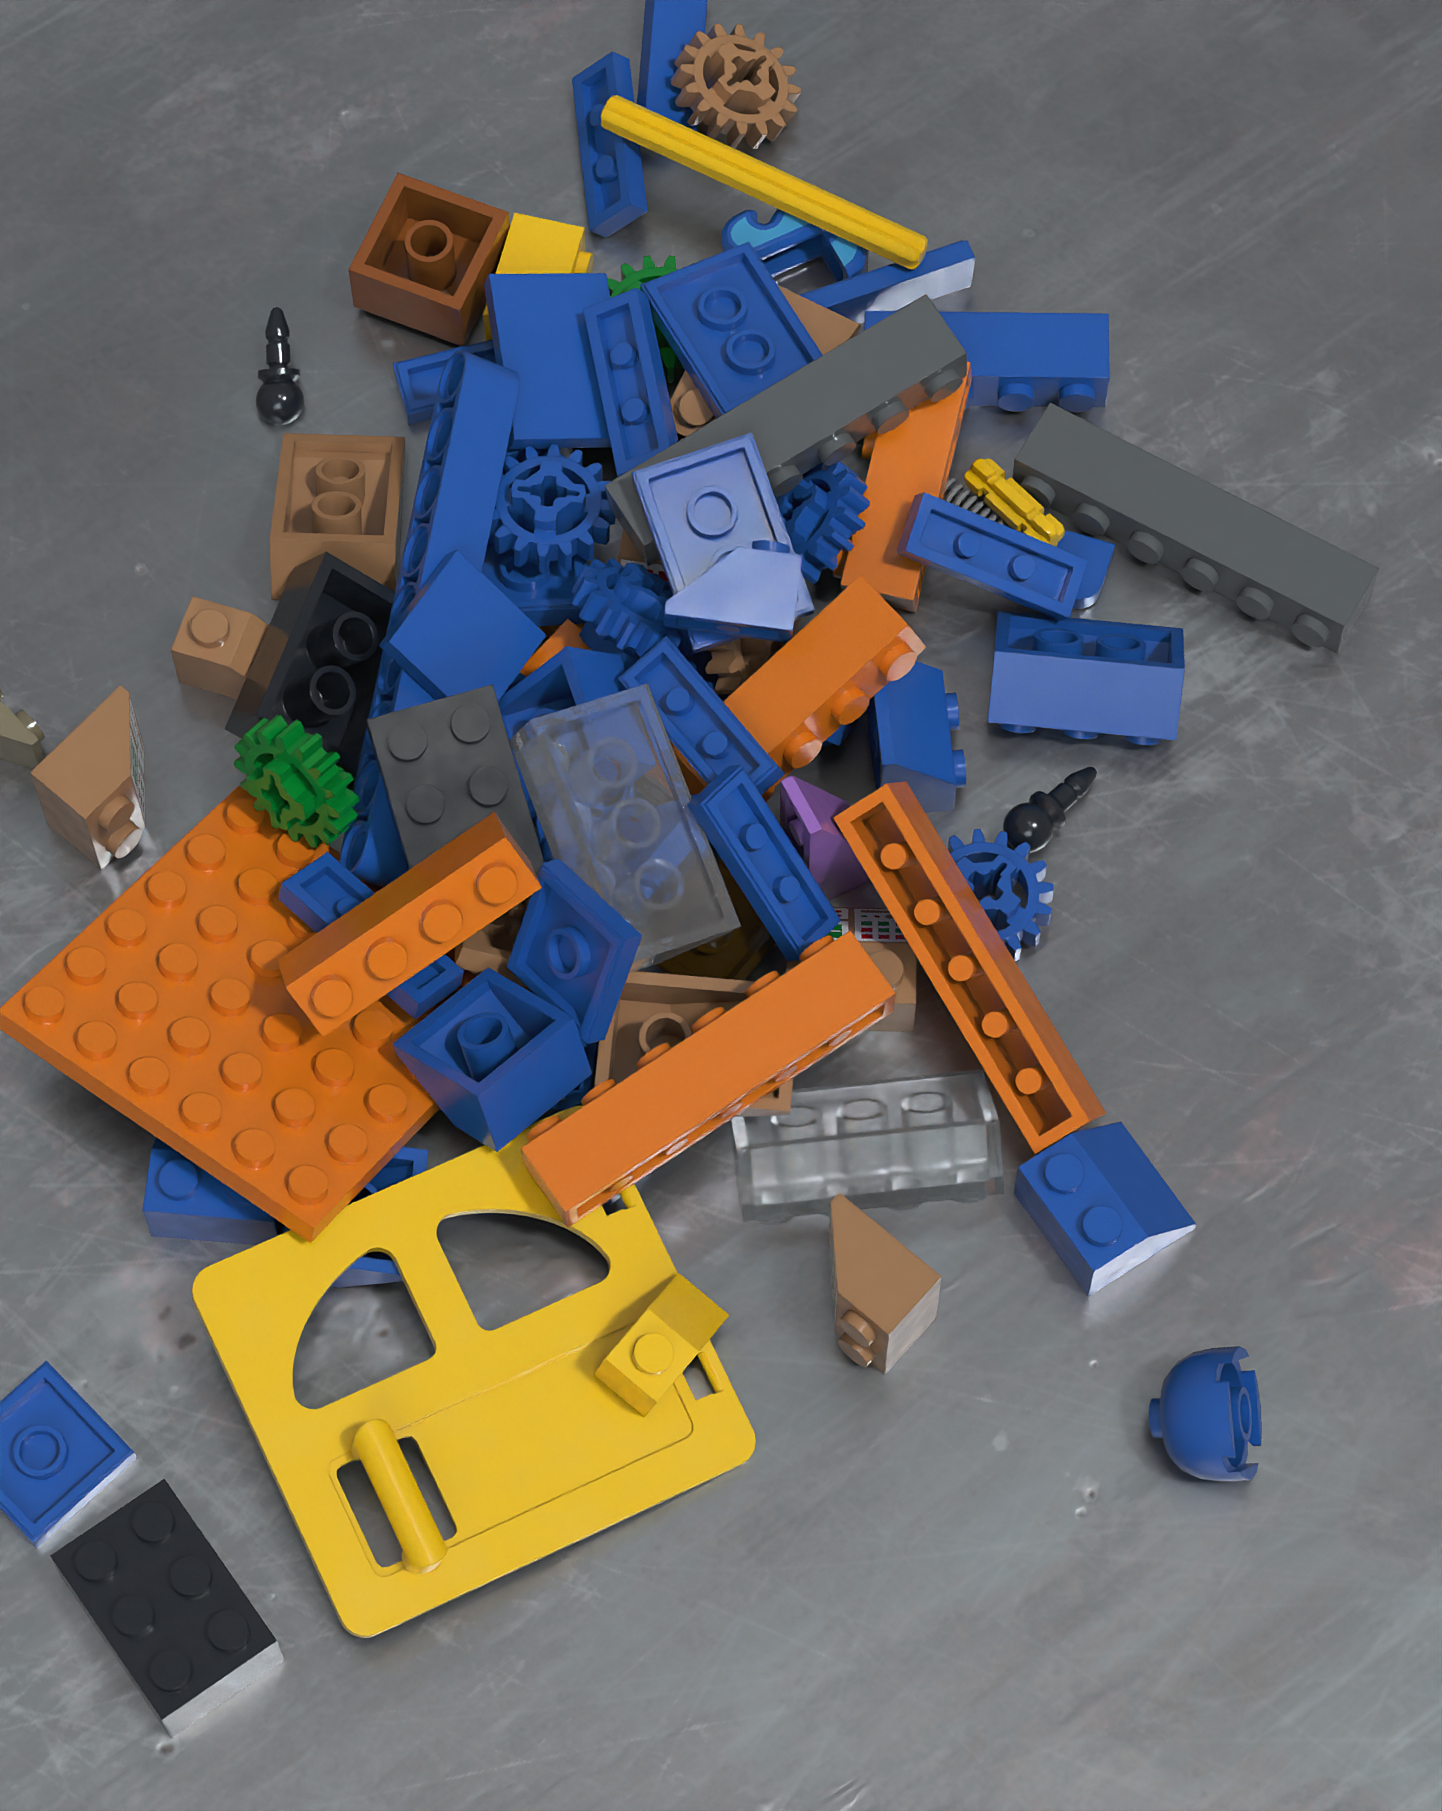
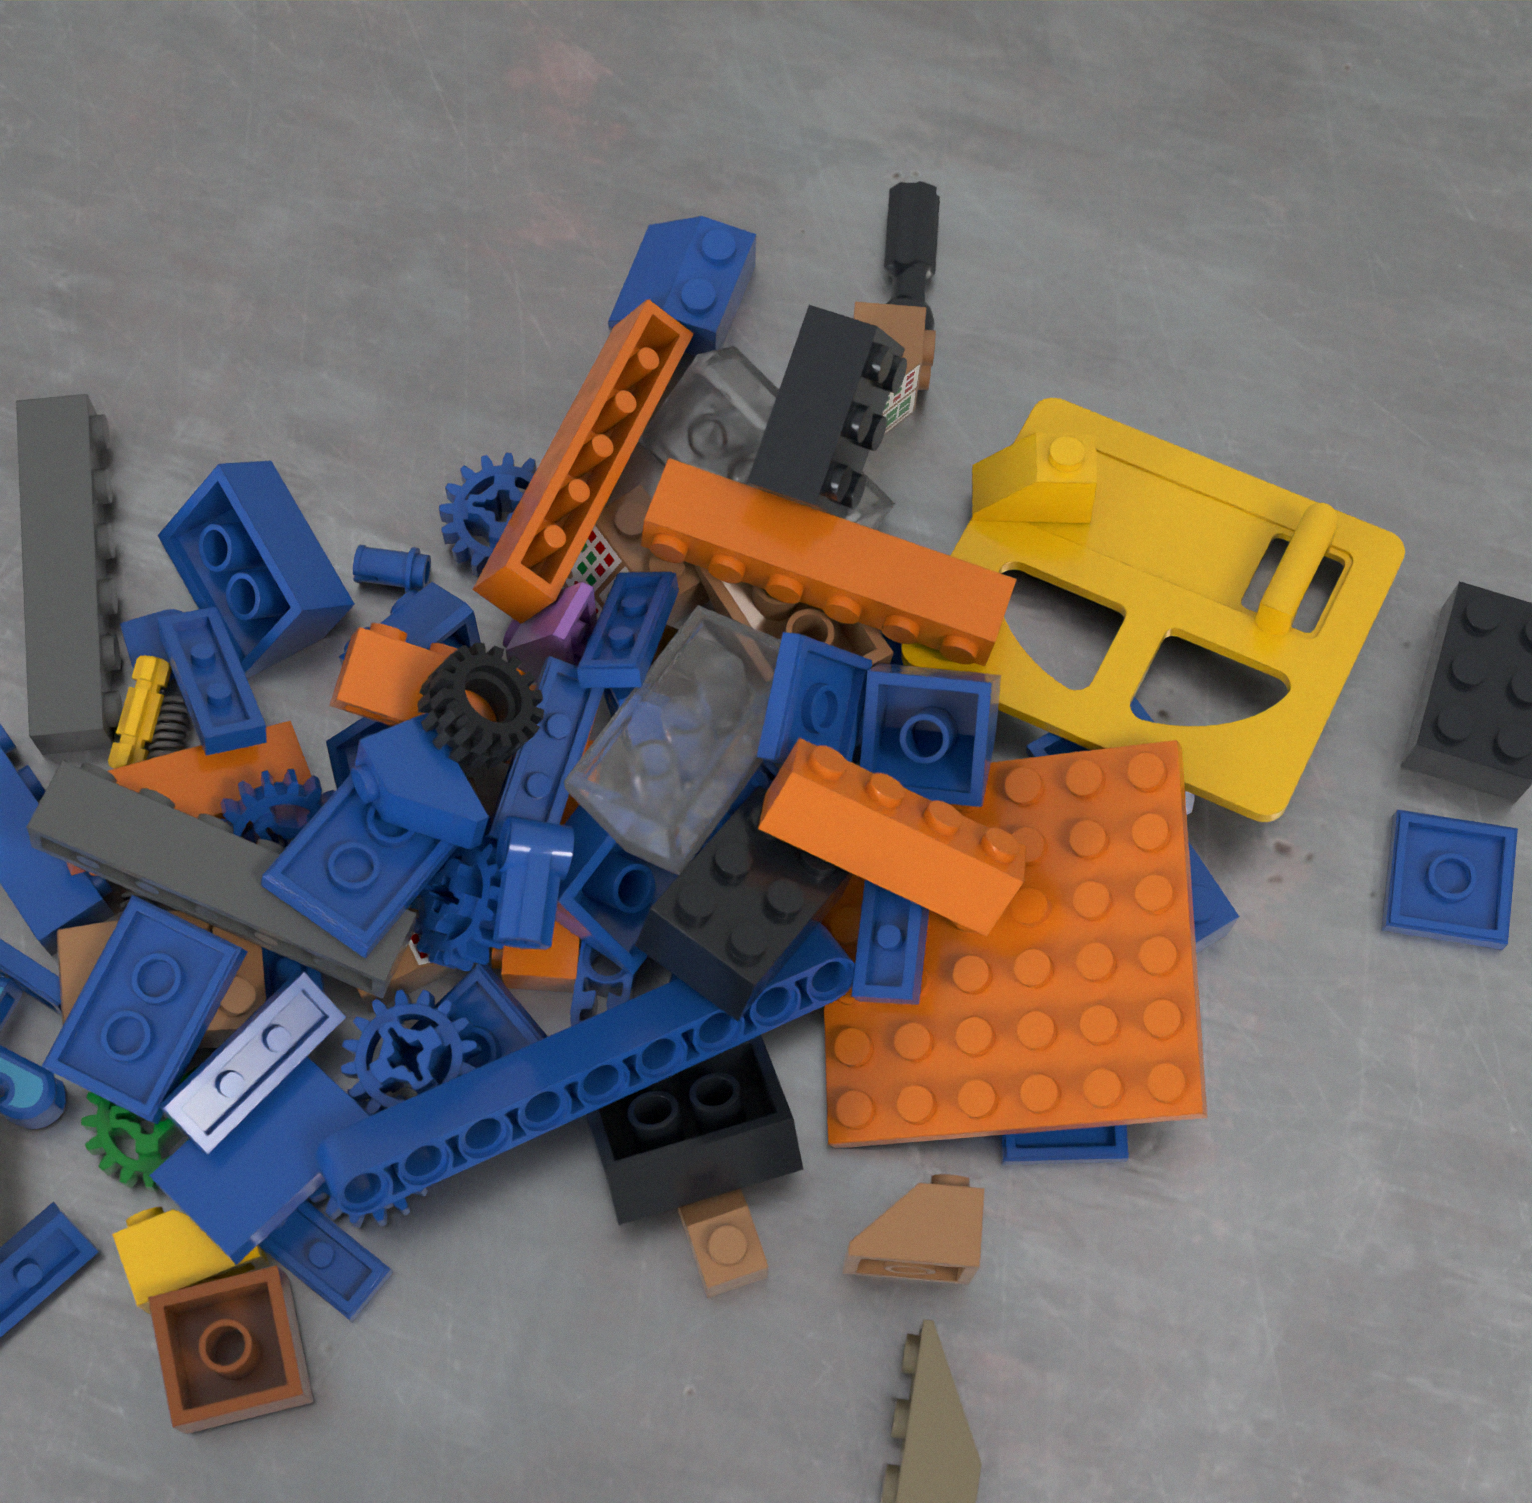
camera: 130 degrees left, 5 degrees up
green gear [234,715,359,848] -> none
black bar [256,307,304,425] -> none
medium nougat slope [270,433,405,600] -> none
blue tile [379,549,546,701] -> none
black bar [1003,767,1097,853] -> none
blue cylinder [1149,1346,1262,1482] -> none
none -> blue pin [353,544,431,593]
none -> black tyre [417,643,544,769]
none -> blue piece [493,815,574,950]
none -> black brick [747,305,907,519]
none -> black piece [884,181,940,330]

